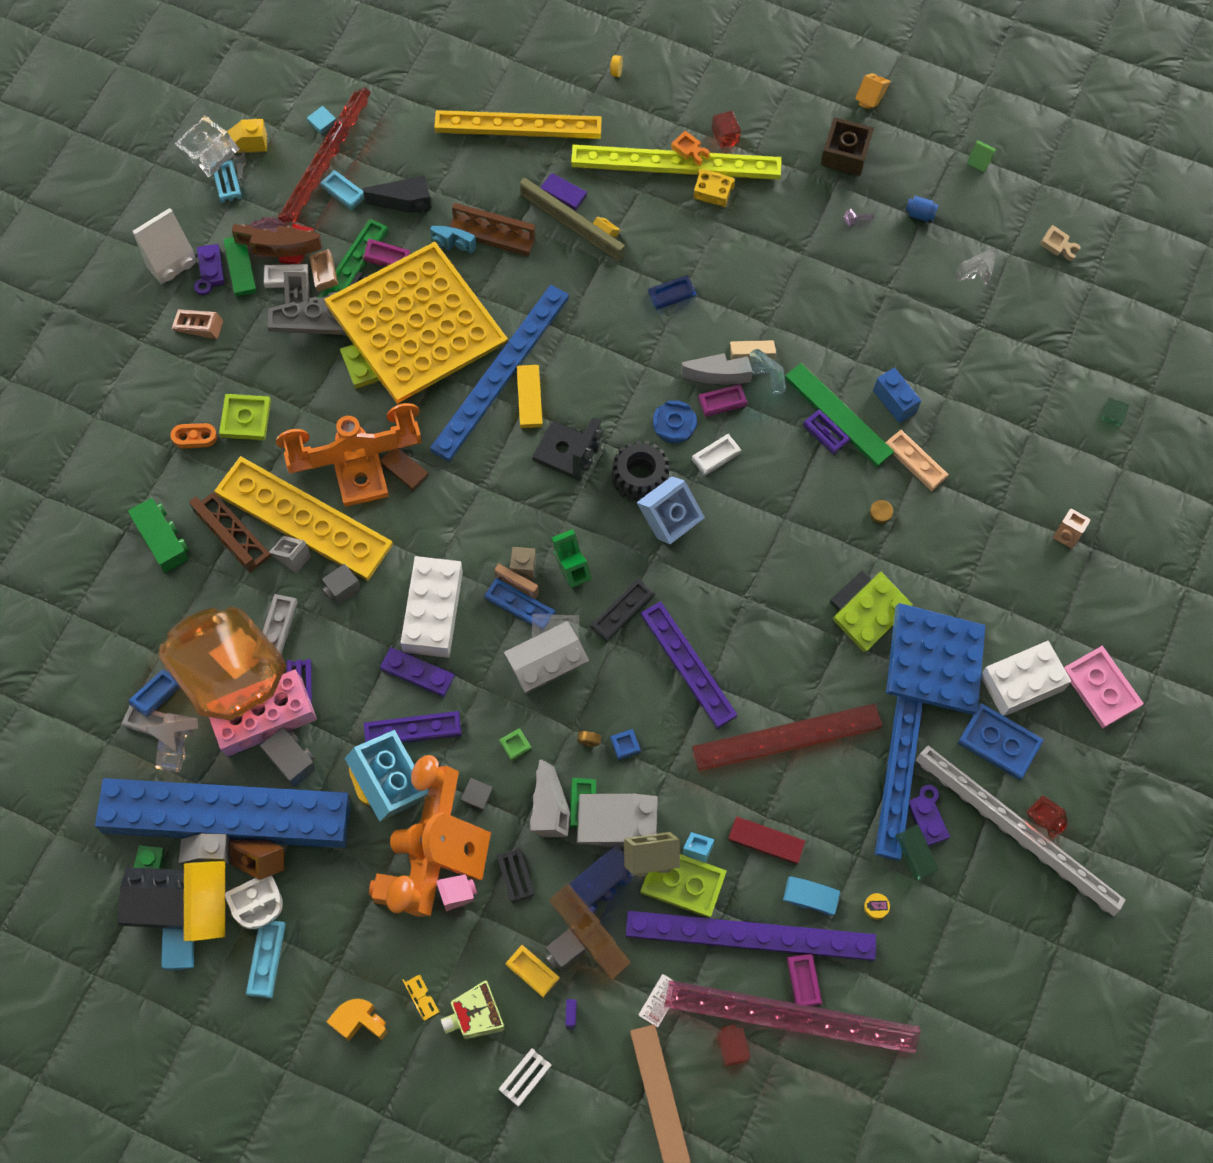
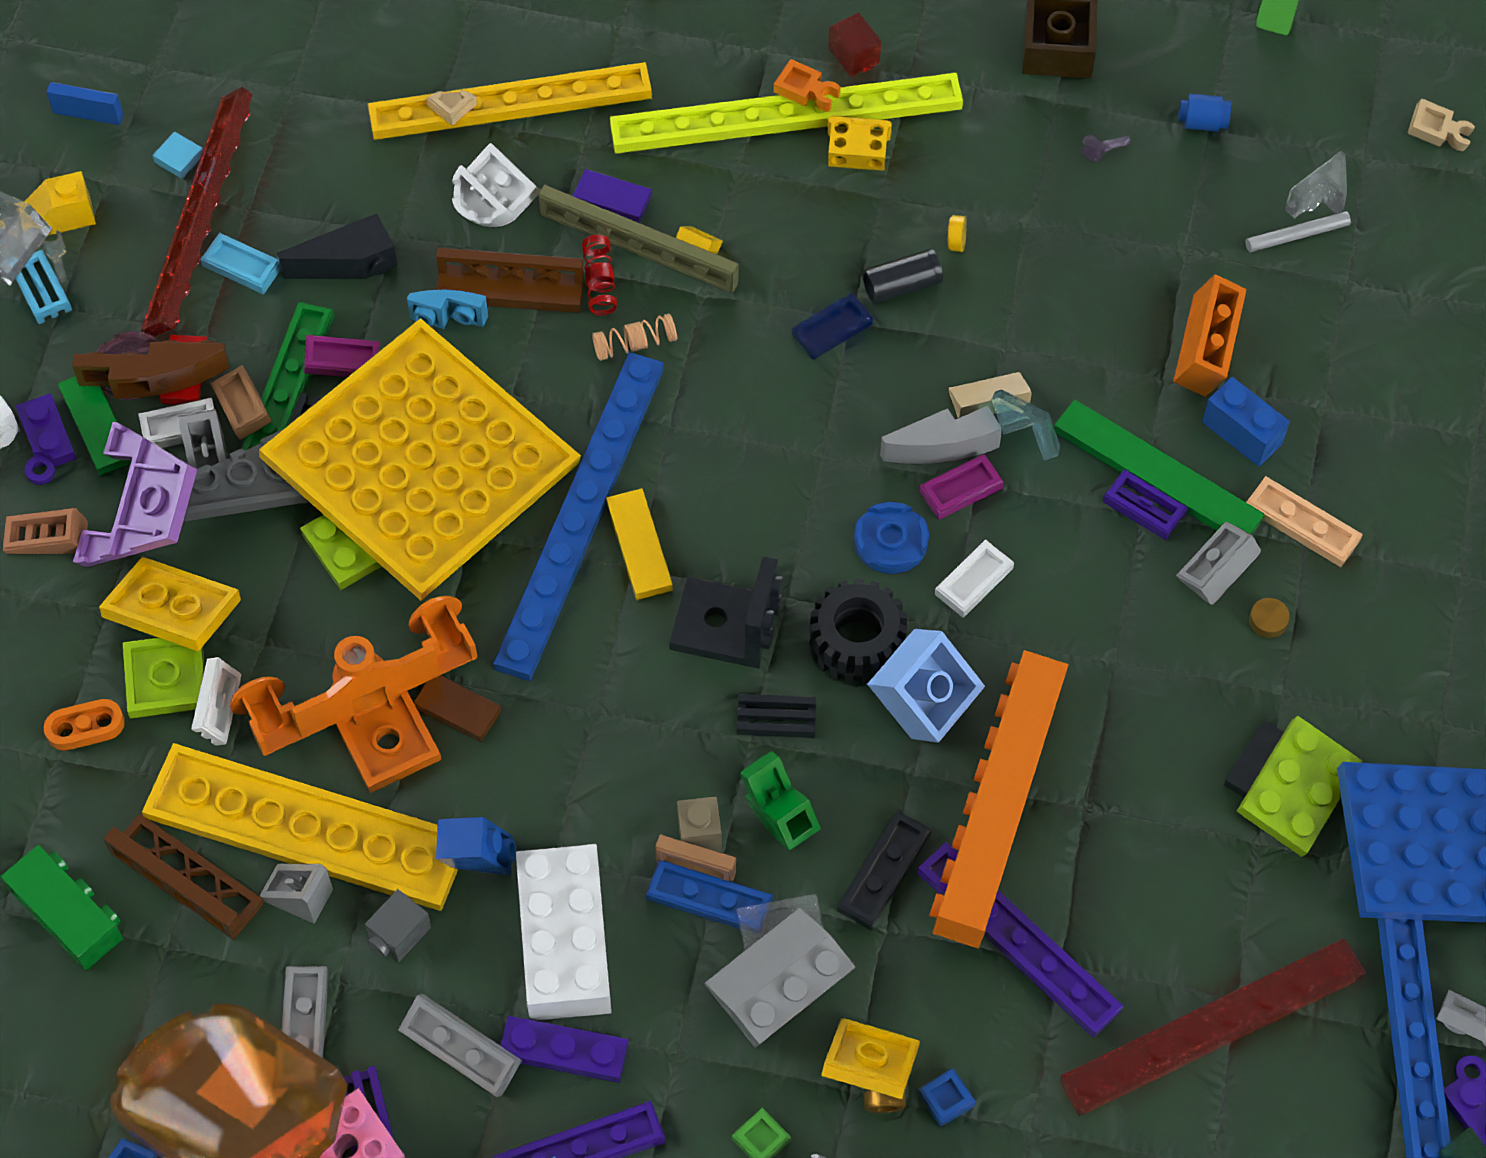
camera: 10 degrees left, 5 degrees down
none -> blue tile [46,82,124,125]
none -> medium lavender wing [73,422,197,567]
none -> yellow plate [99,556,241,652]
none -> white tile [191,657,242,746]
none -> light grey tile [398,994,522,1097]
none -> tan tile [426,90,477,125]
none -> blue slope [436,817,517,875]
none -> white slope [452,143,541,227]
none -> red piece [582,234,617,316]
none -> light nougat piece [592,313,677,361]
none -> black tile [737,694,816,738]
none -> yellow tile [821,1018,920,1099]
none -> black pin [862,248,943,304]
none -> orange brick [929,650,1069,949]
none -> yellow tile [948,215,967,252]
none -> orange brick [1173,274,1247,397]
none -> light grey slope [1176,521,1261,605]
none -> light grey bar [1245,211,1351,252]

